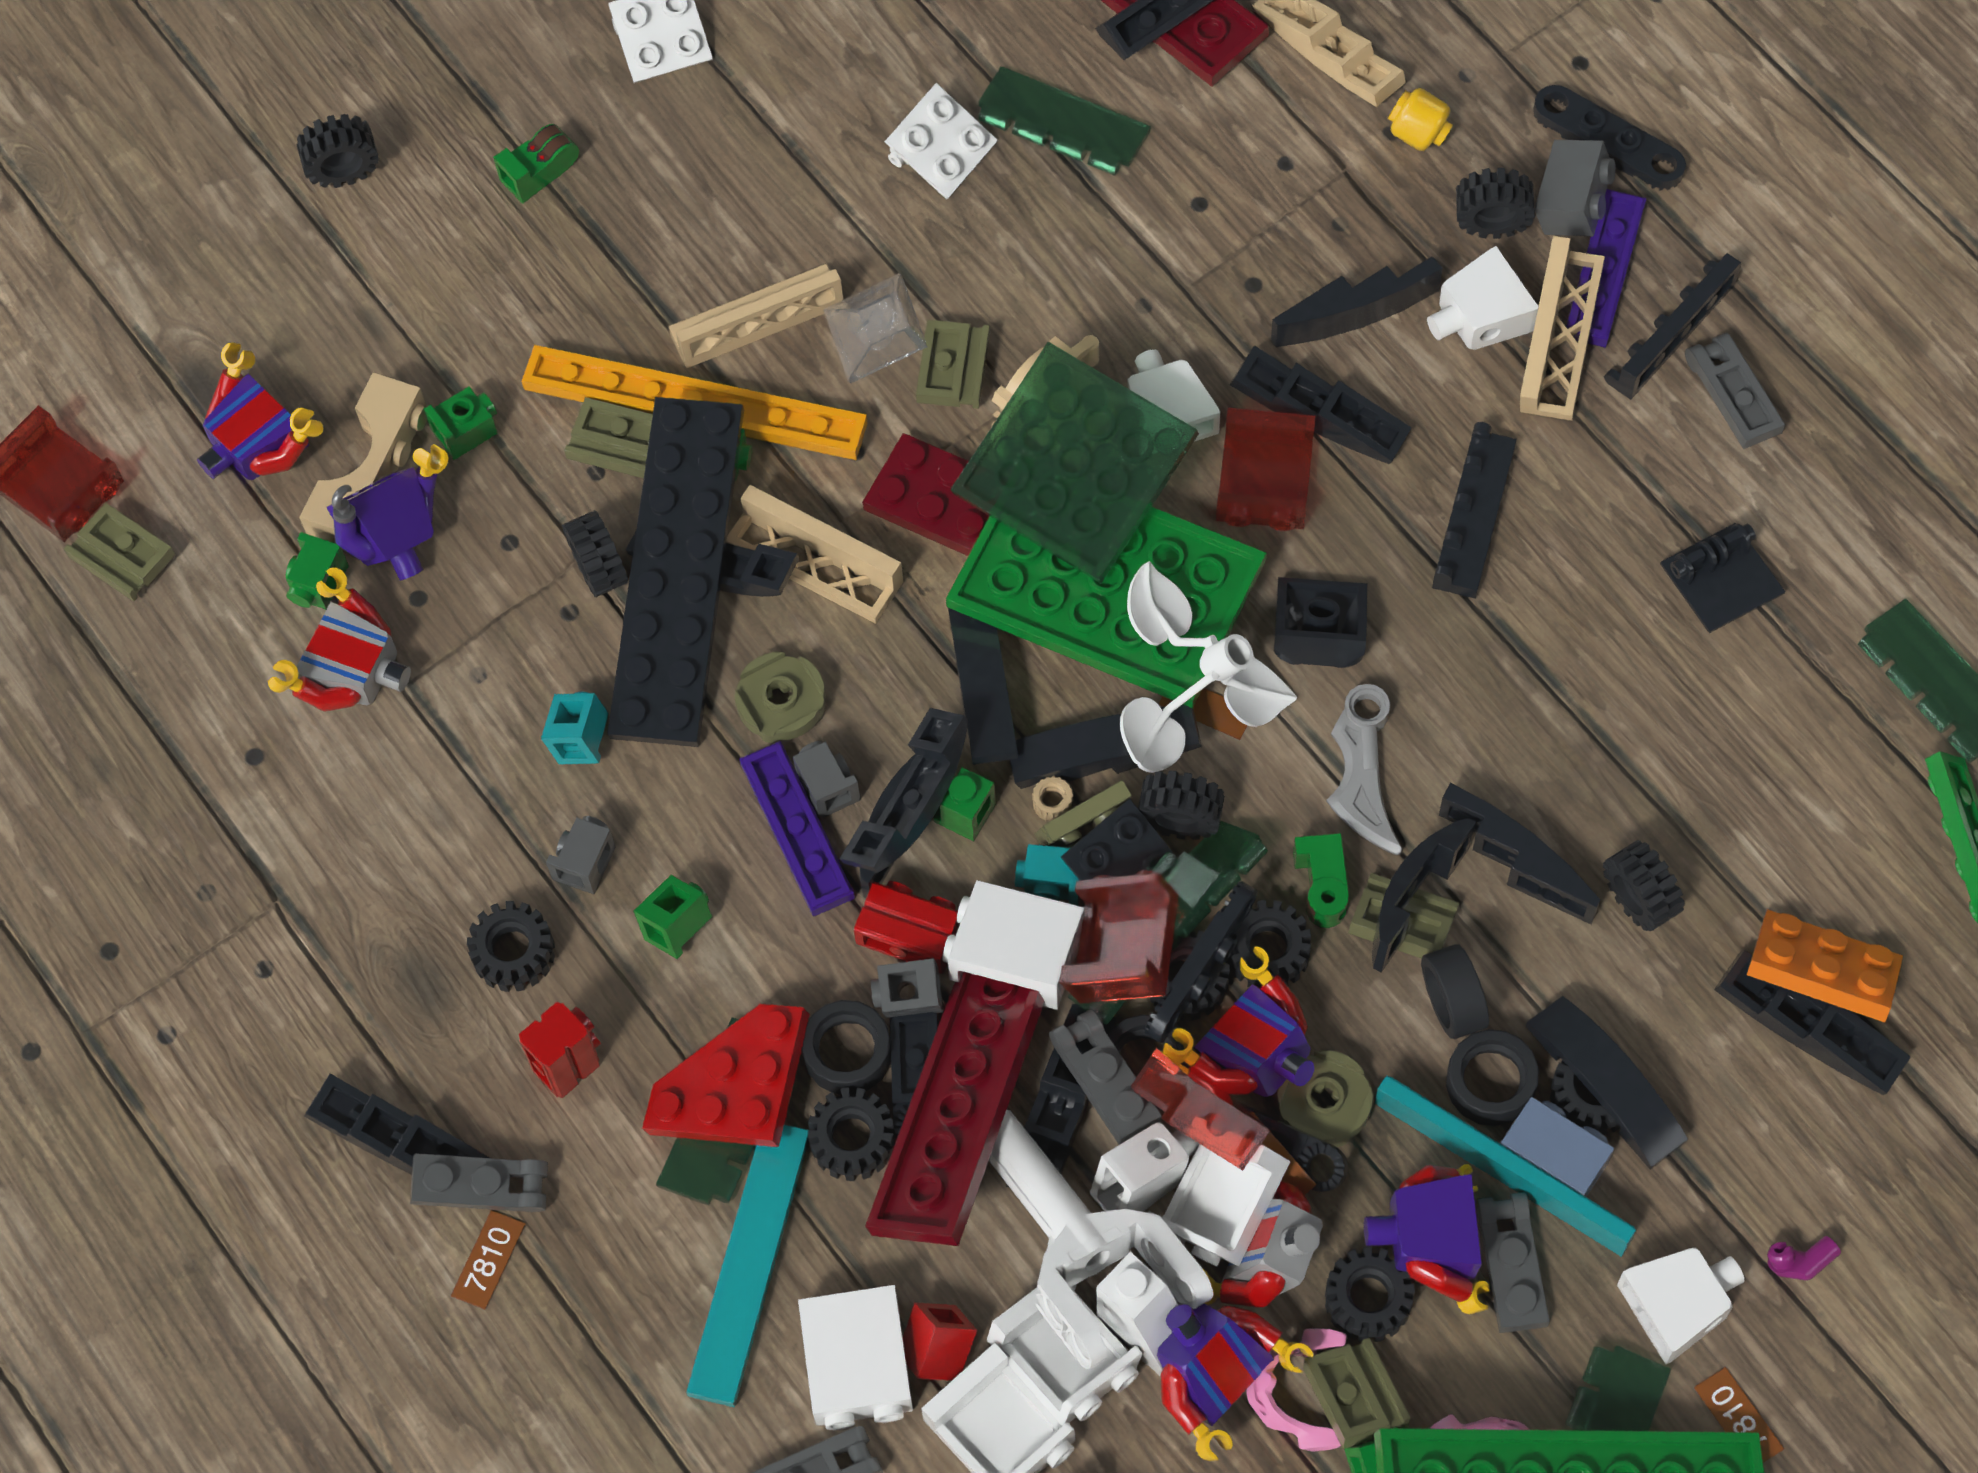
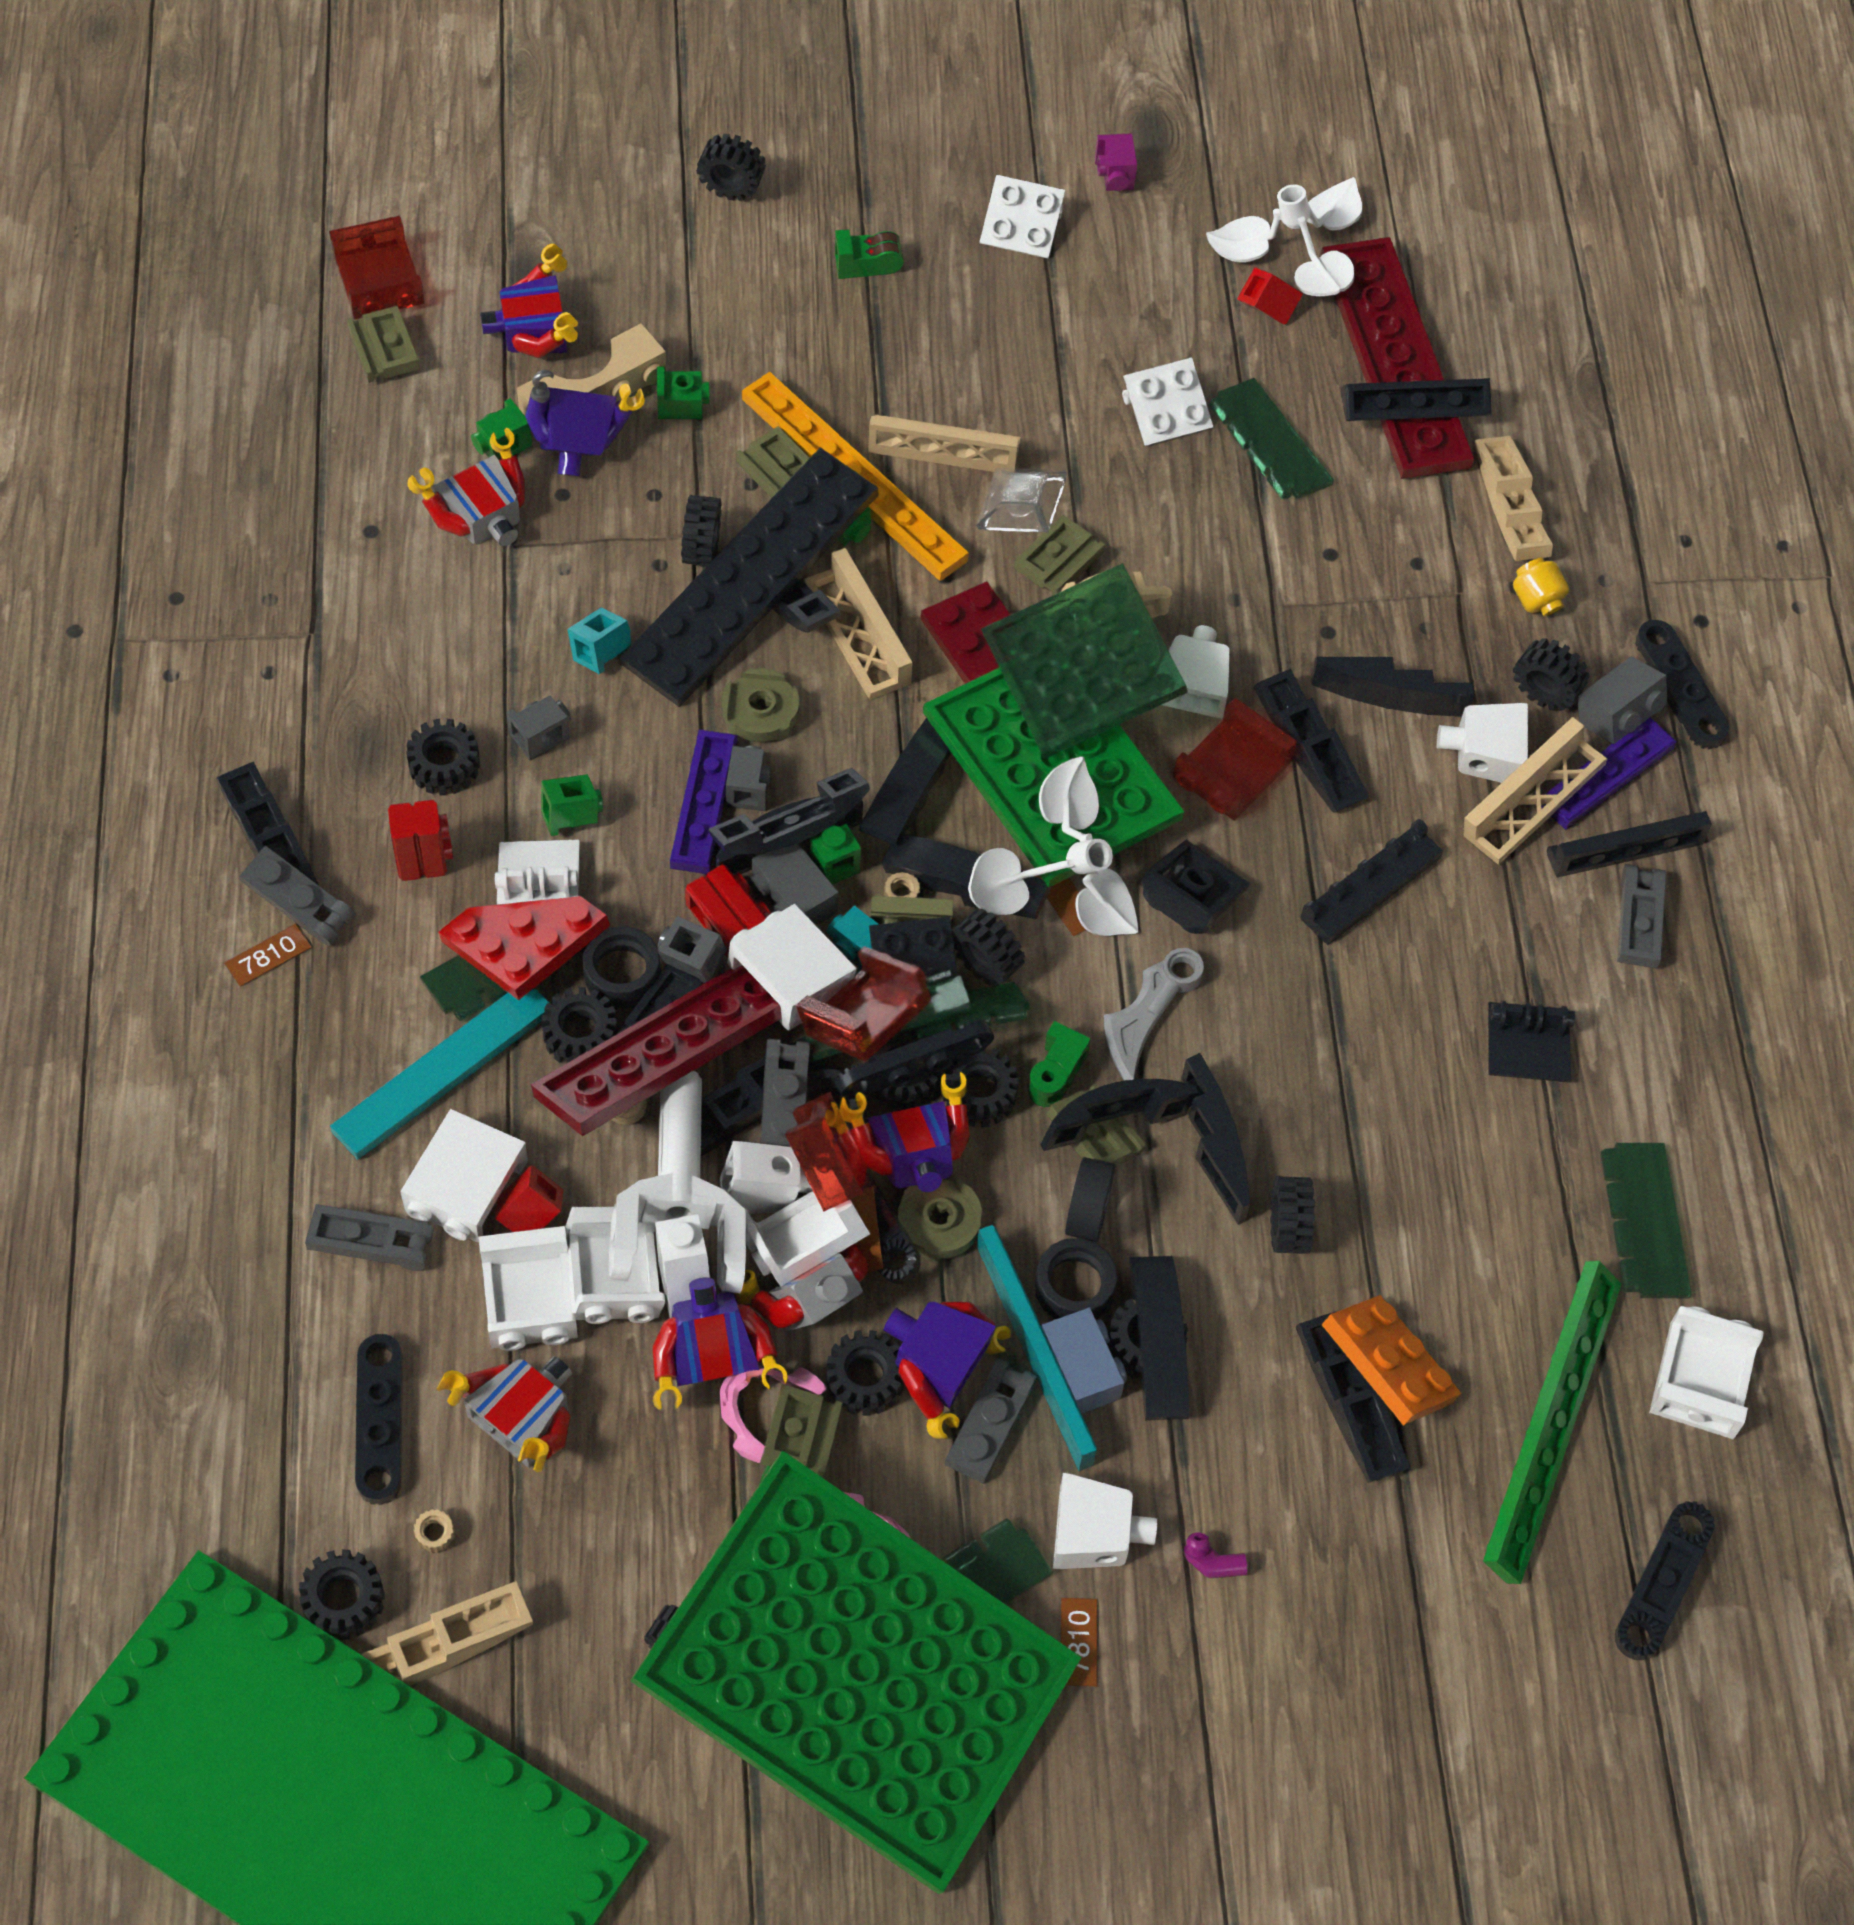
camera: 25 degrees right, 5 degrees down
none -> white hinge [495,840,580,905]
none -> dark grey brick [750,843,838,926]

